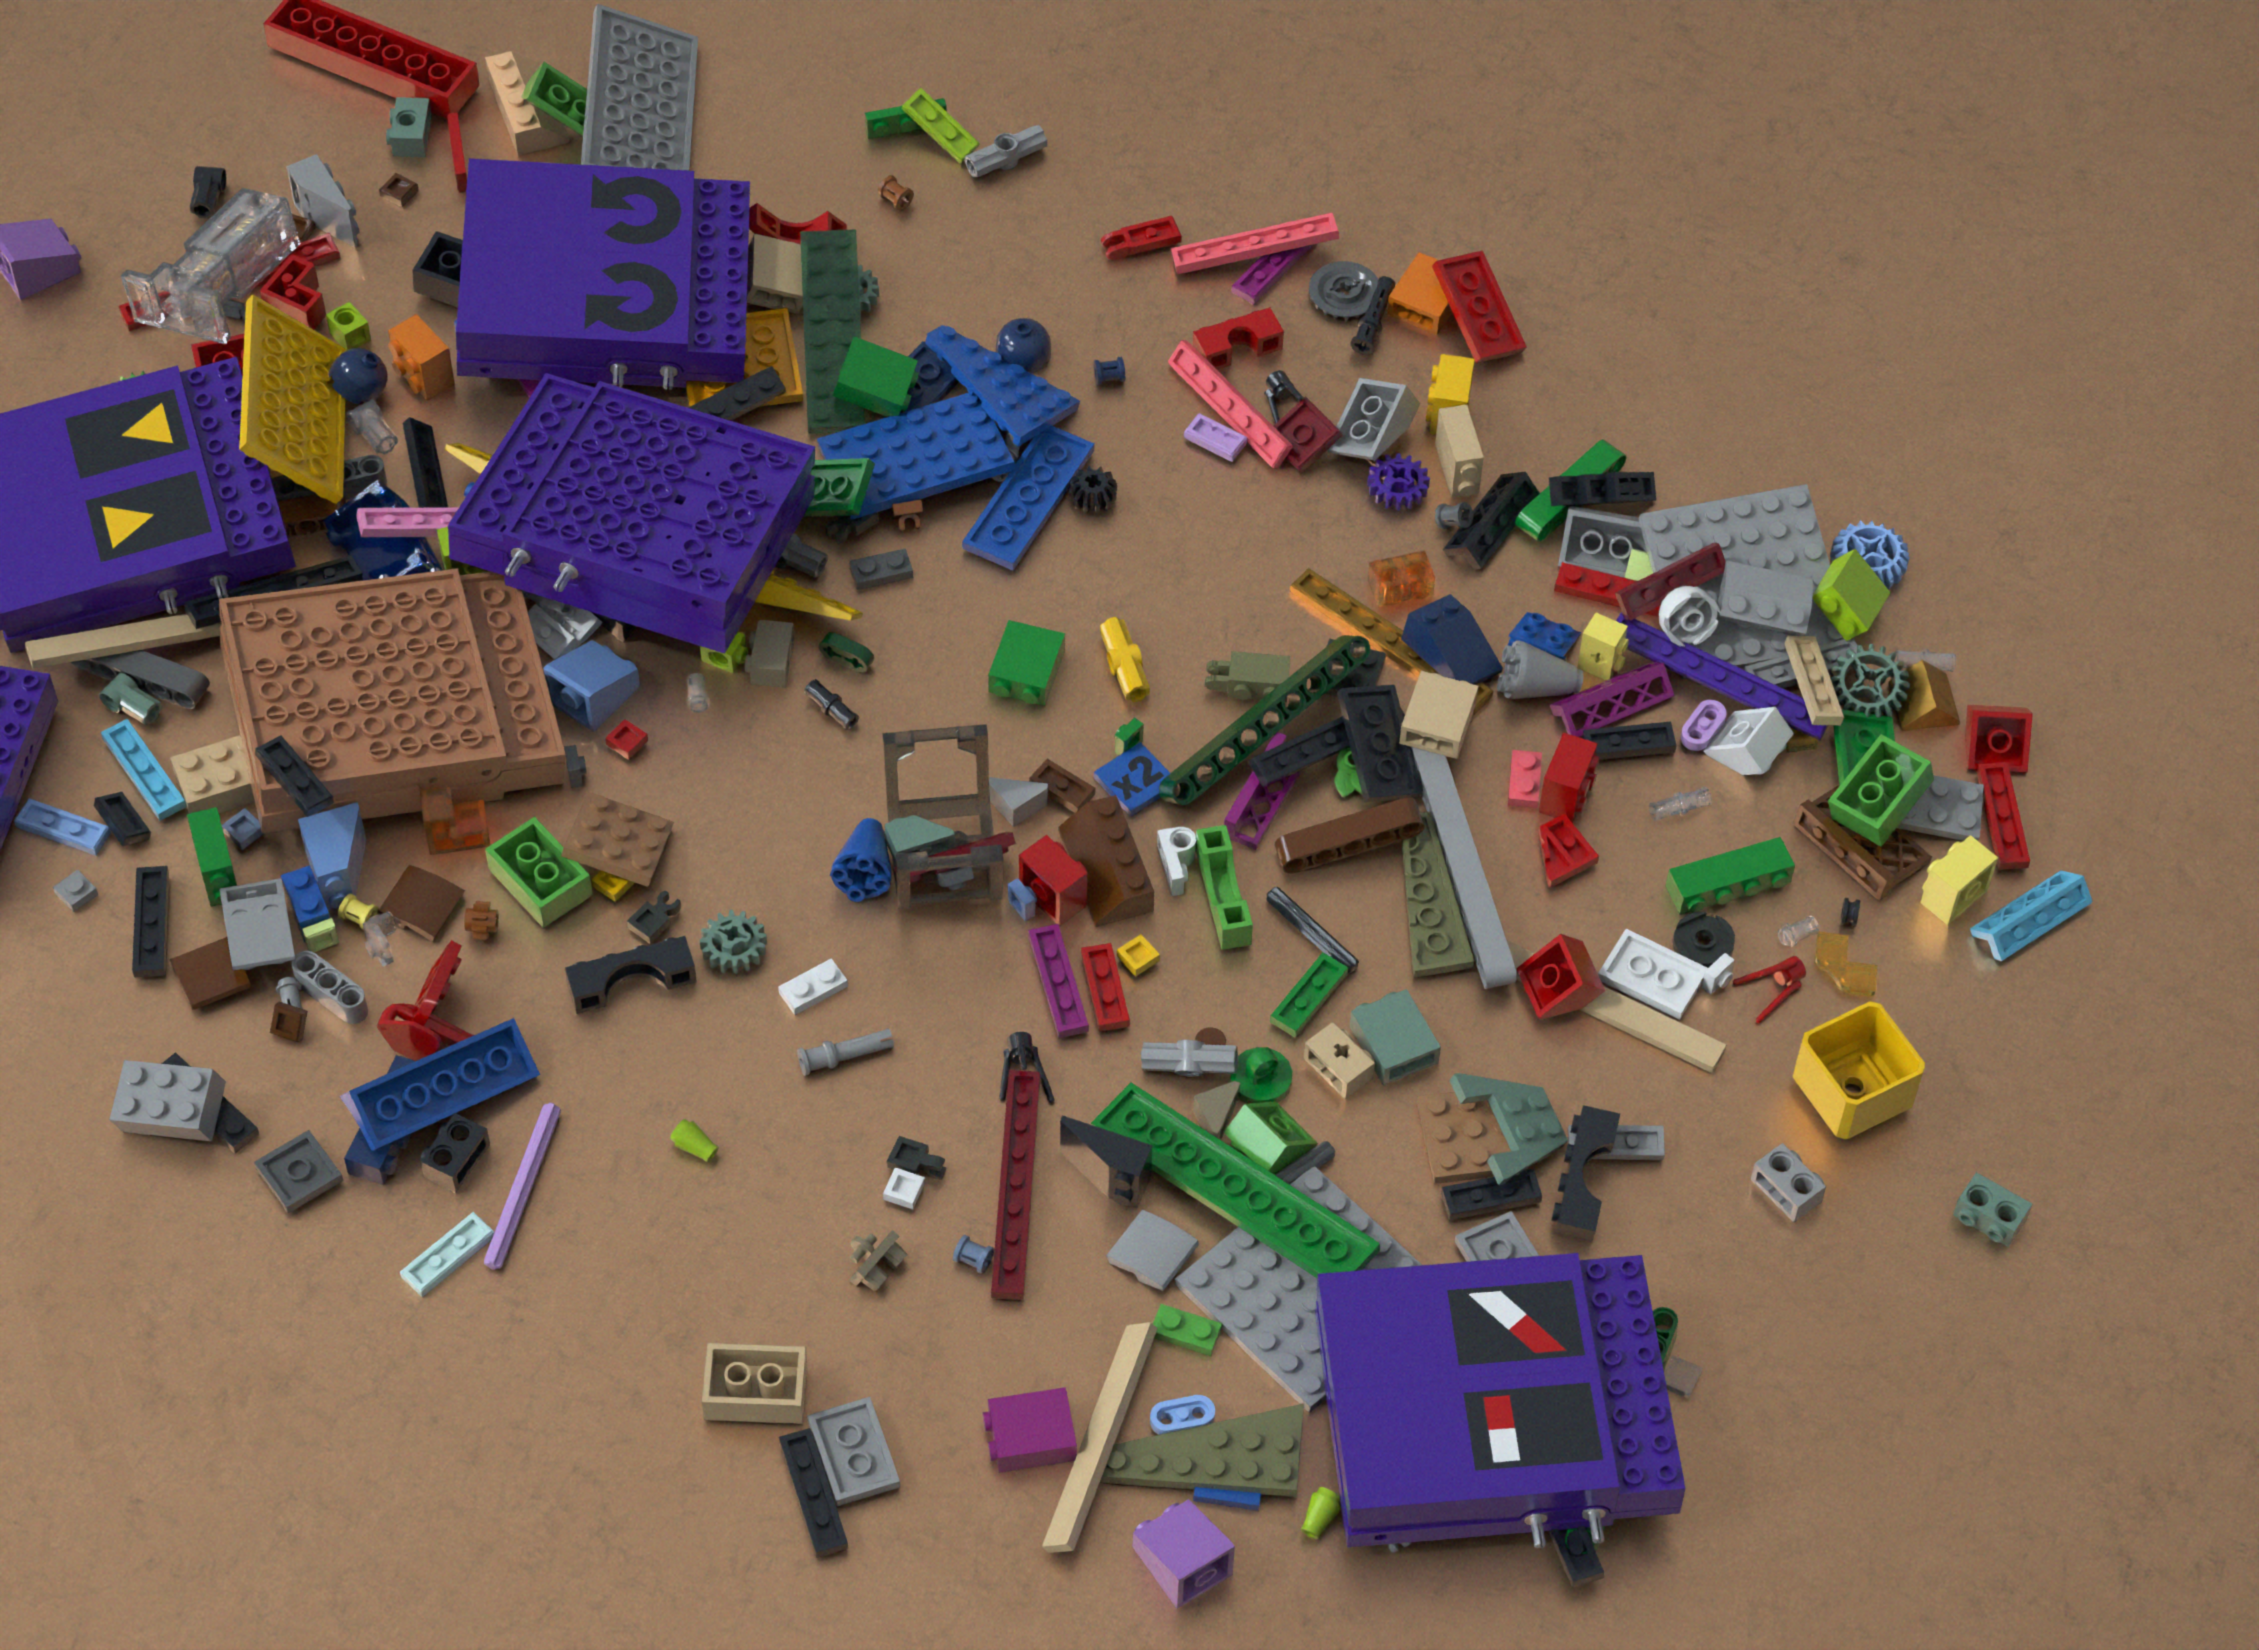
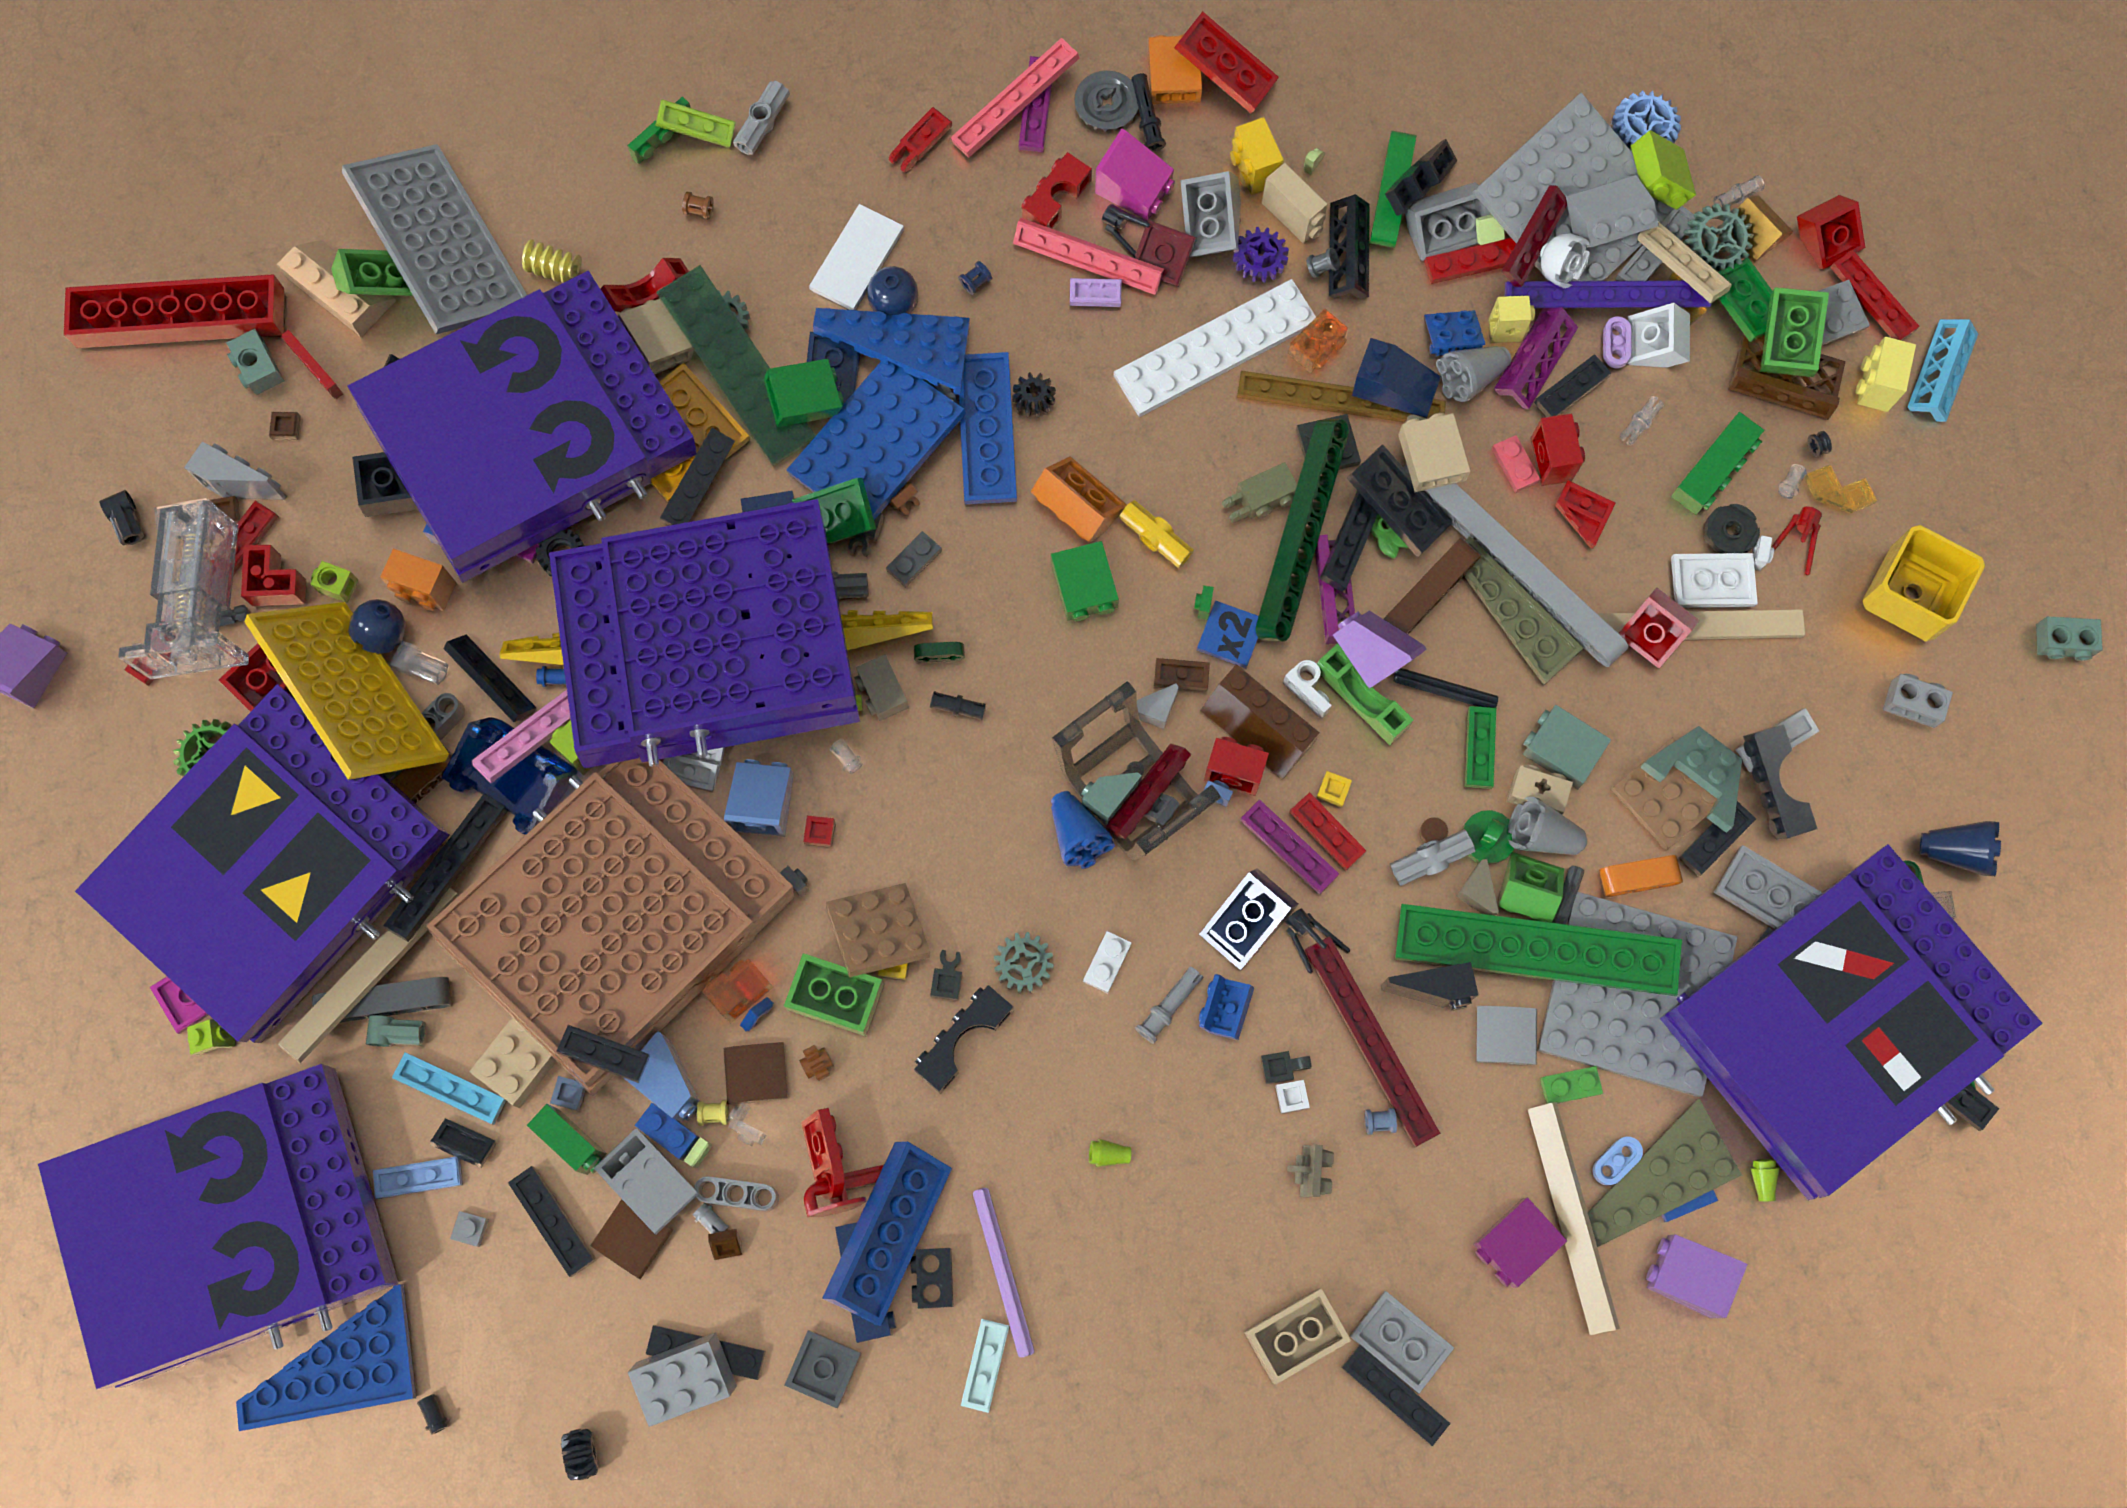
camera: 30 degrees left, 20 degrees up
none -> light yellow piece [522,239,582,283]
none -> black gear [561,1429,598,1480]
none -> blue tile [740,997,774,1032]
none -> white tile [809,204,904,310]
none -> orange slope [1031,456,1127,542]
none -> dark pink slope [1095,129,1175,221]
none -> white plate [1114,279,1318,417]
none -> slope [1199,868,1299,970]
none -> blue bracket [1199,974,1254,1040]
none -> yellowish green tile [1303,148,1325,174]
none -> slope [1333,611,1427,689]
none -> light grey cone [1508,797,1587,855]
none -> orange beam [1599,855,1683,897]
none -> dark blue cone [1920,821,2001,877]

